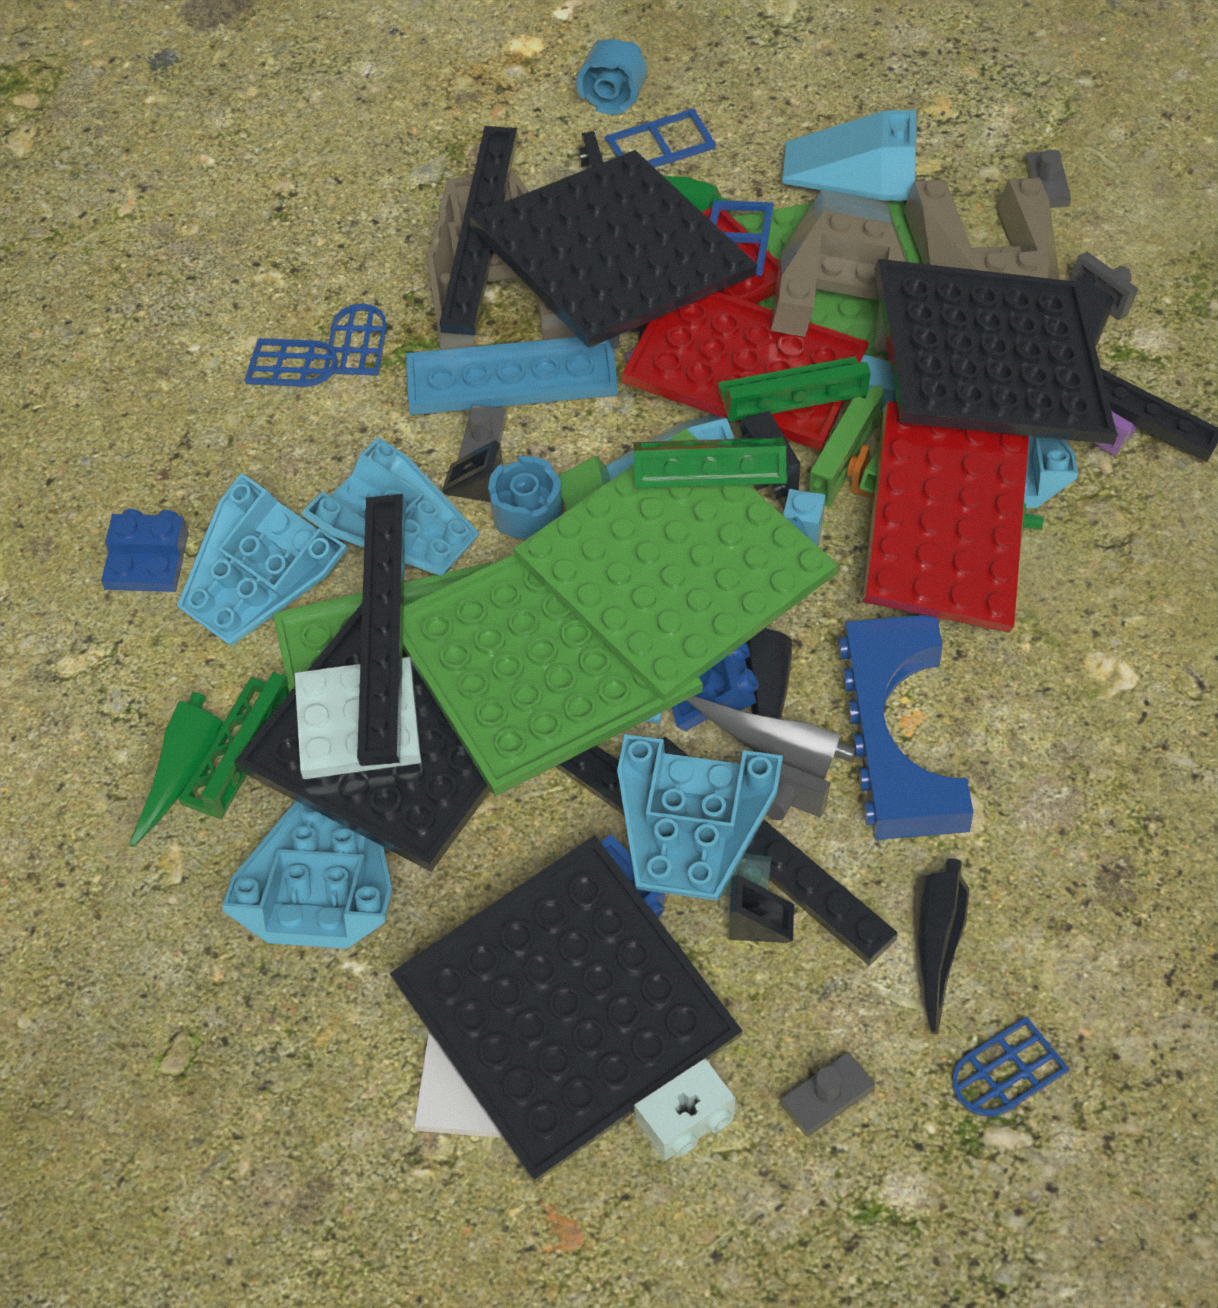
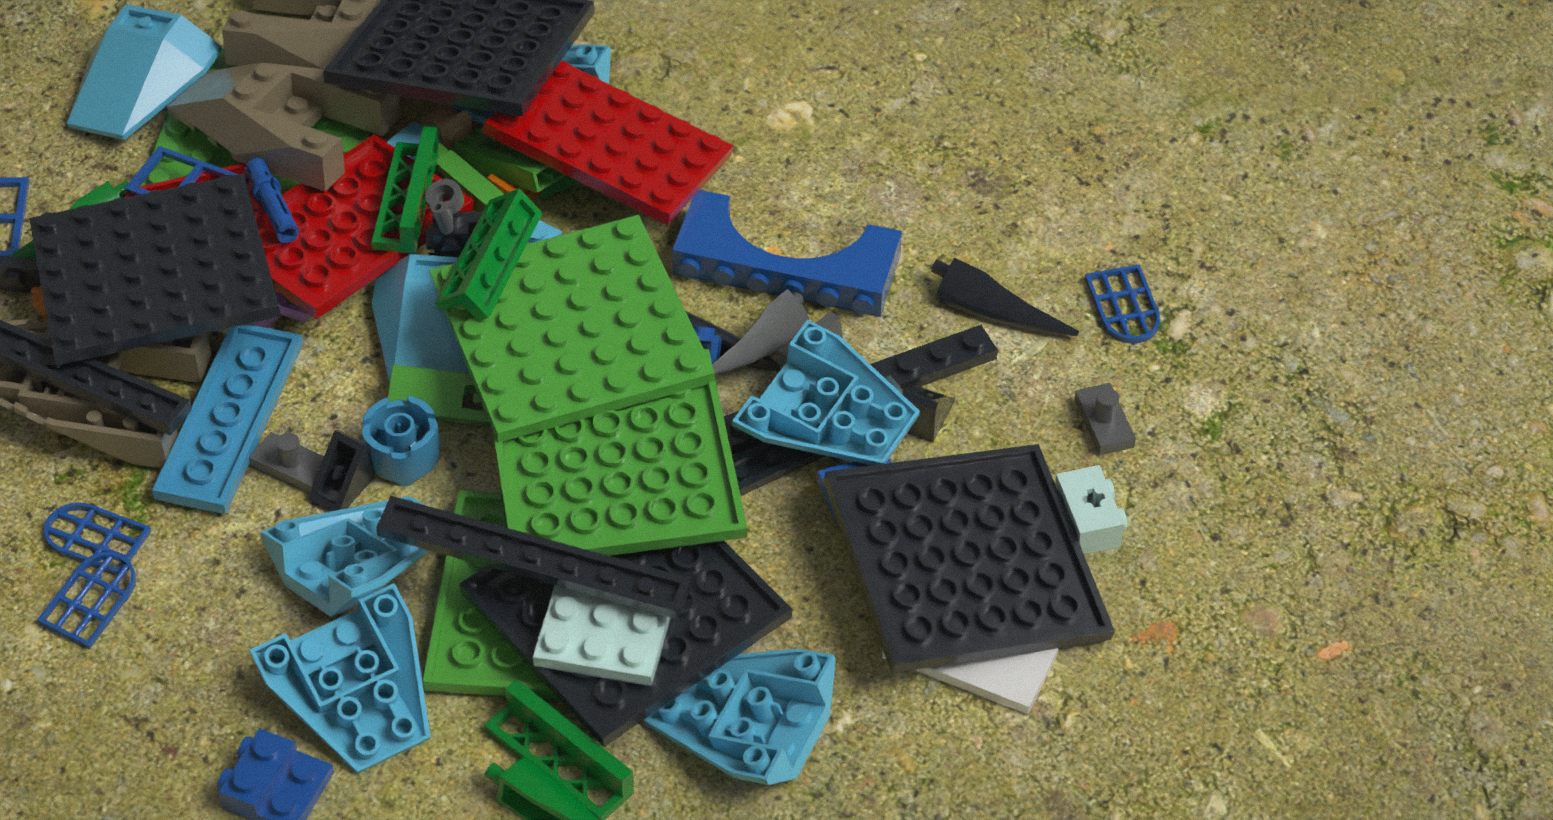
camera: 75 degrees left, 5 degrees down
none -> blue pin [245,158,300,243]
none -> dark grey plate [425,179,464,235]

